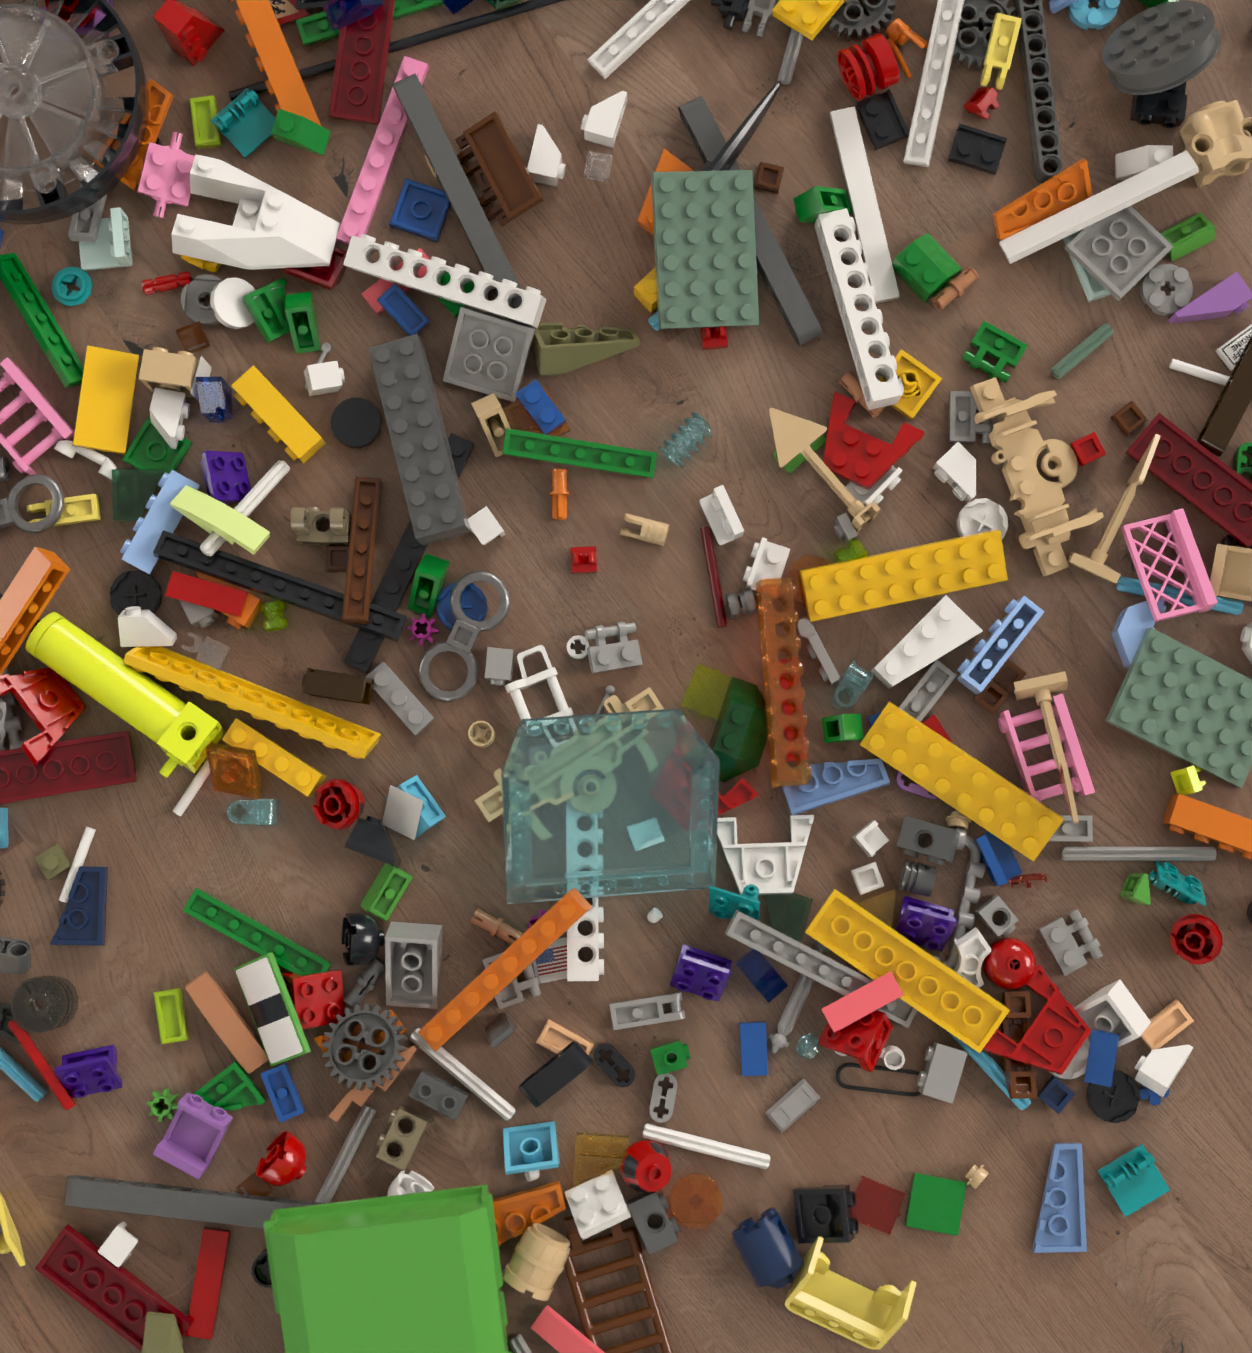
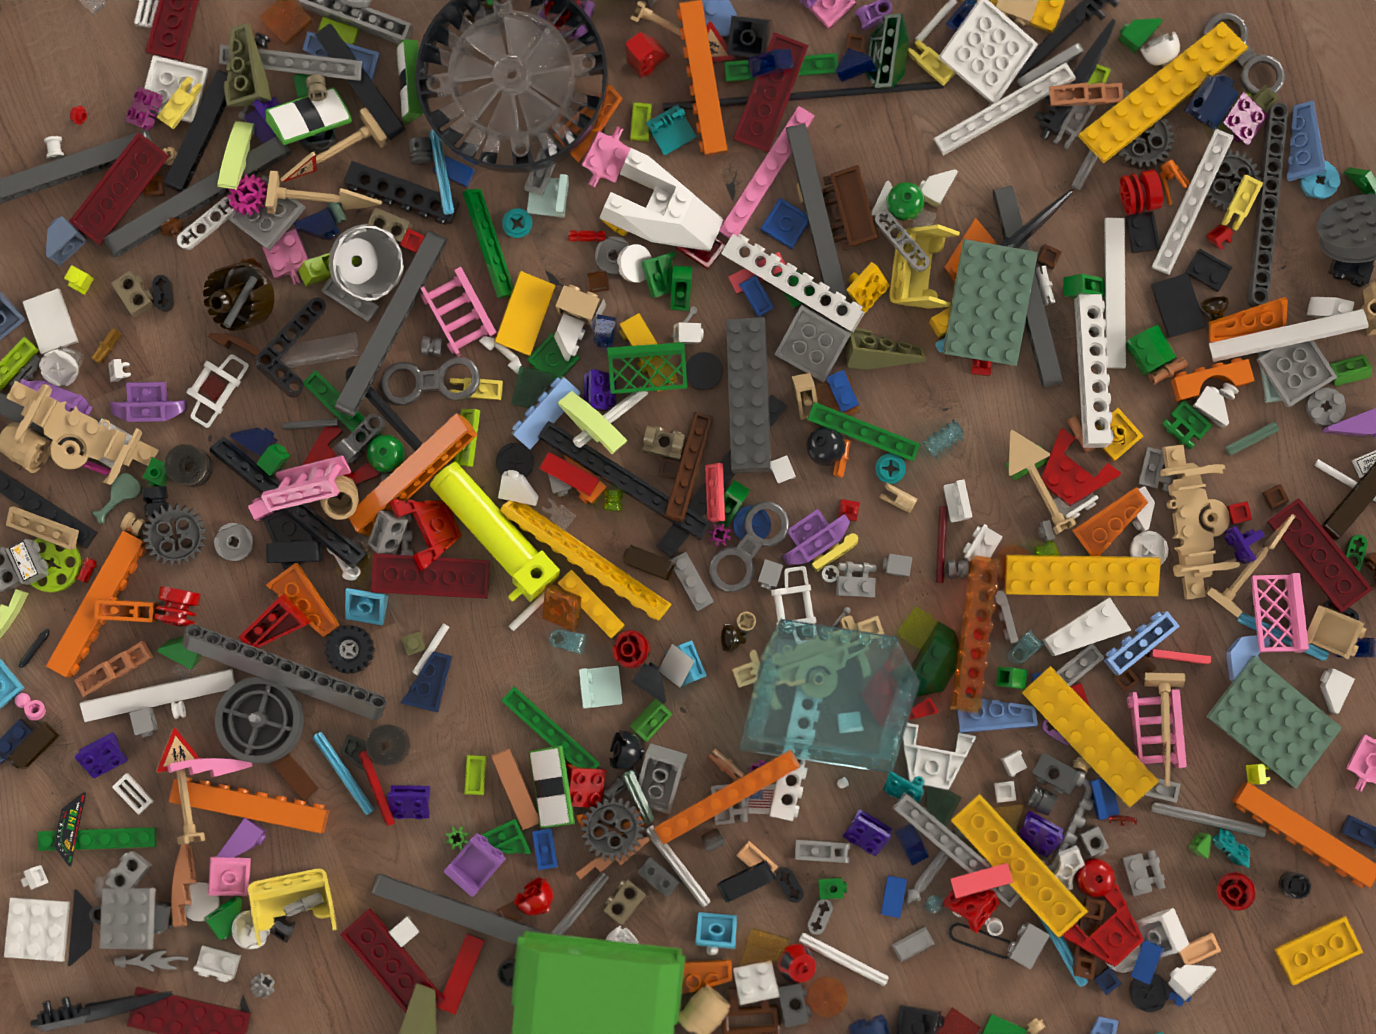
camera: 15 degrees right, 0 degrees up
green slope [271,109,331,156] -> none
none -> lime plate [454,409,480,467]
none -> light aqua bracket [579,666,623,708]
none -> green fence [607,342,687,394]
none -> sand green axle [623,770,654,824]
none -> coral tile [705,463,725,523]
none -> dark brown piece [721,624,747,652]
none -> medium lavender plate [781,509,850,565]
none -> black cylinder [806,427,846,466]
none -> light yellow hinge [812,533,859,572]
none -> yellow plate [846,262,890,313]
none -> light grey beam [875,210,930,272]
none -> teal gear [875,453,906,484]
none -> light grey brick [882,554,912,577]
none -> green cylinder [886,182,925,221]
none -> light yellow windscreen [889,224,960,309]
none -> white pin [1035,266,1056,306]
none -> orange wing [1072,486,1148,556]
none -> coral tile [1149,649,1211,664]
none -> black tile [1151,273,1206,339]
none -> orange arch [1171,358,1255,403]
none -> white slope [1192,386,1229,429]
none -> dark brown piece [1200,296,1229,321]
none -> white bush [1219,382,1239,400]
none -> dark purple bracket [1224,526,1265,564]

